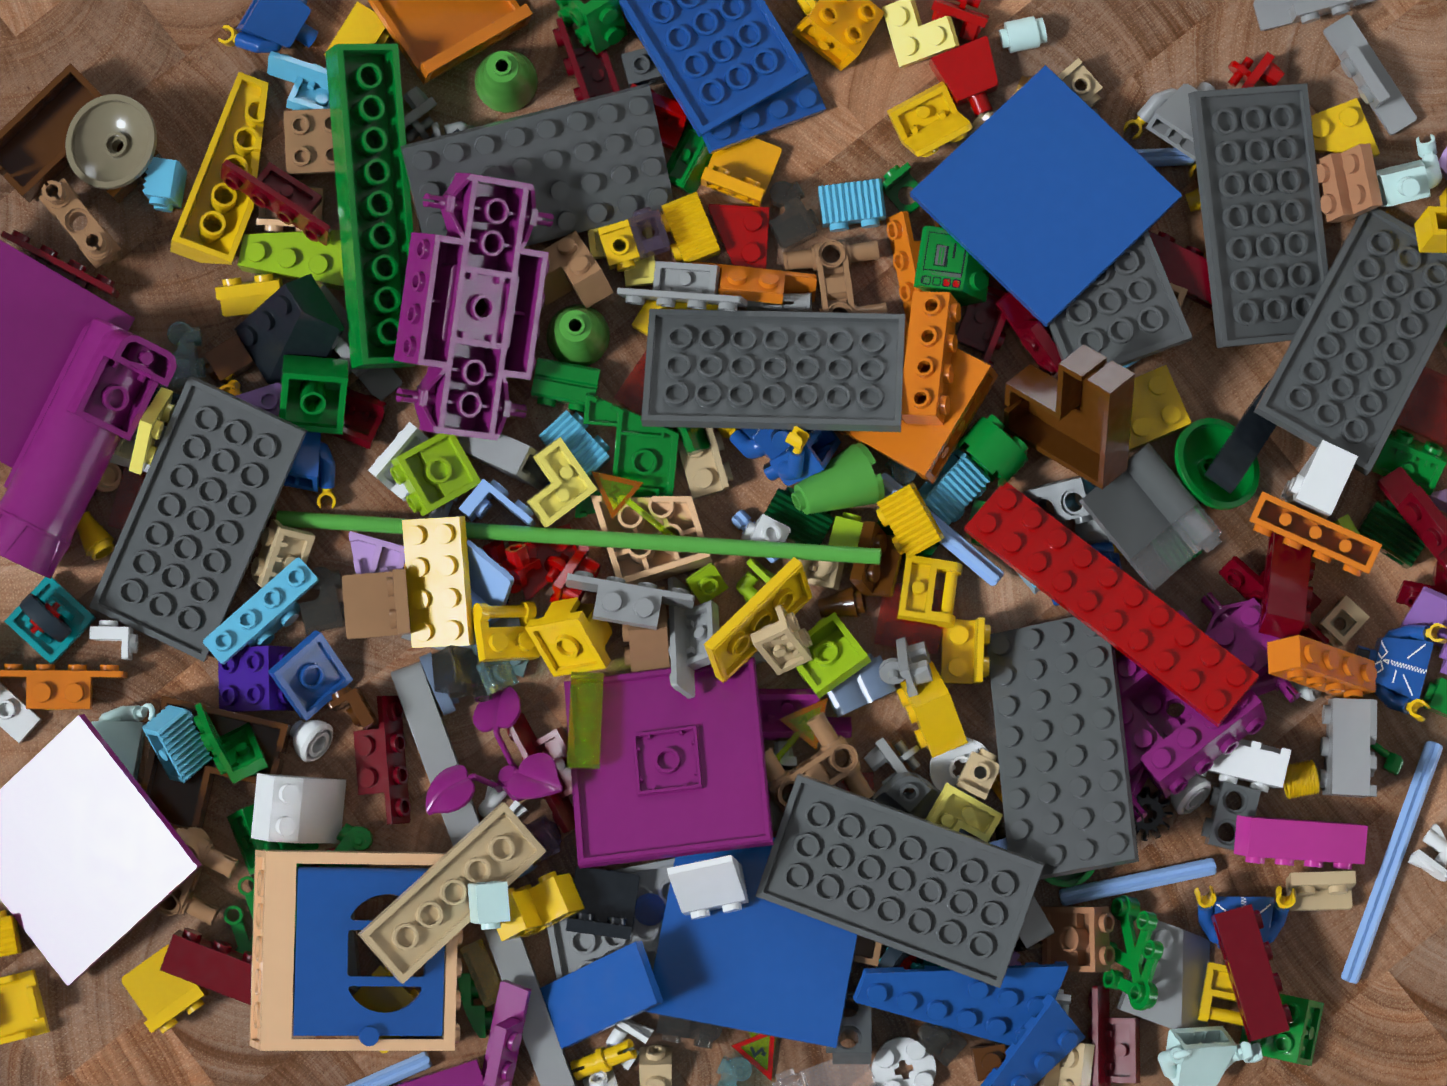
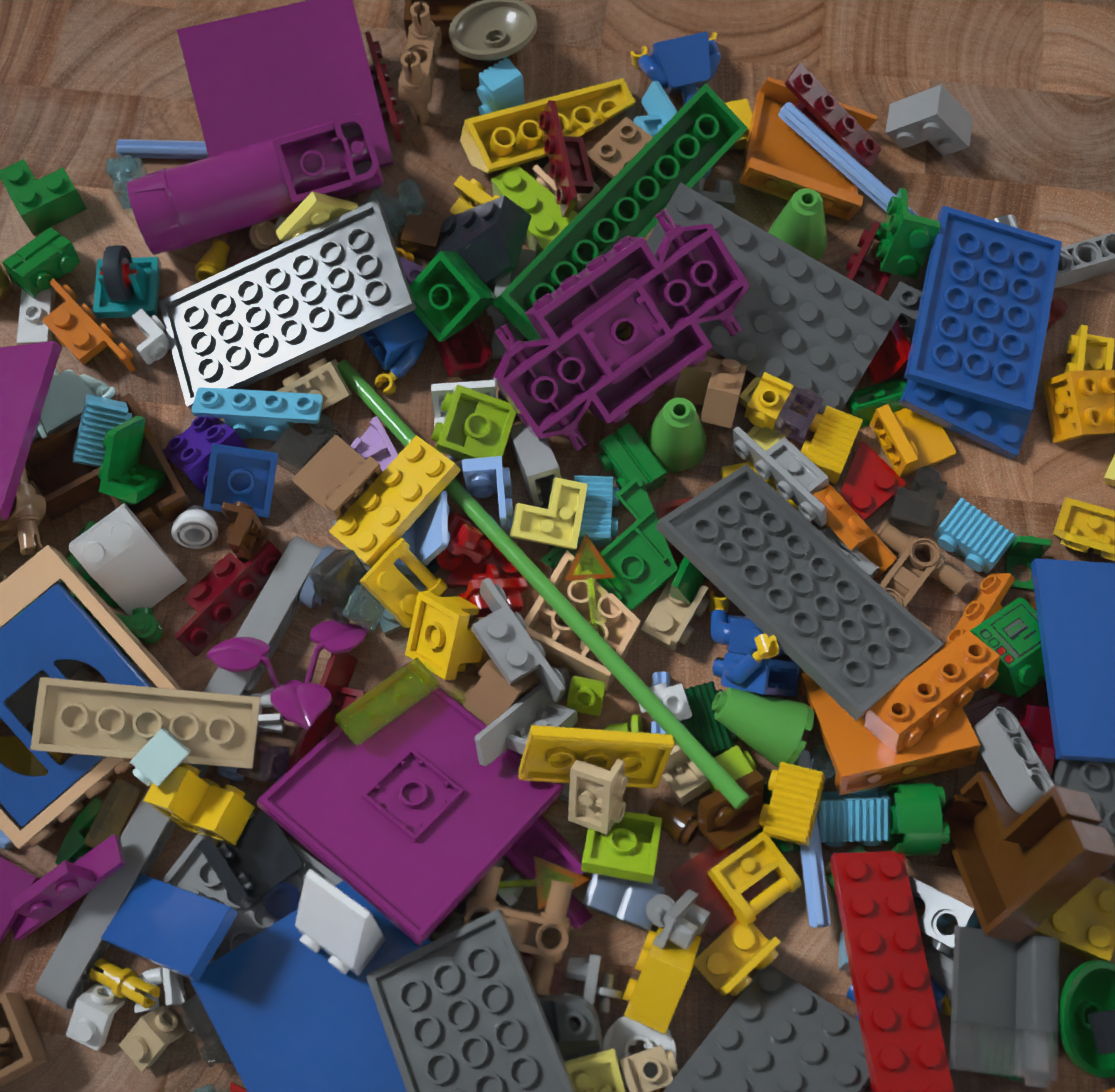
camera: 50 degrees right, 15 degrees down
none -> light grey beam [973,707,1054,814]

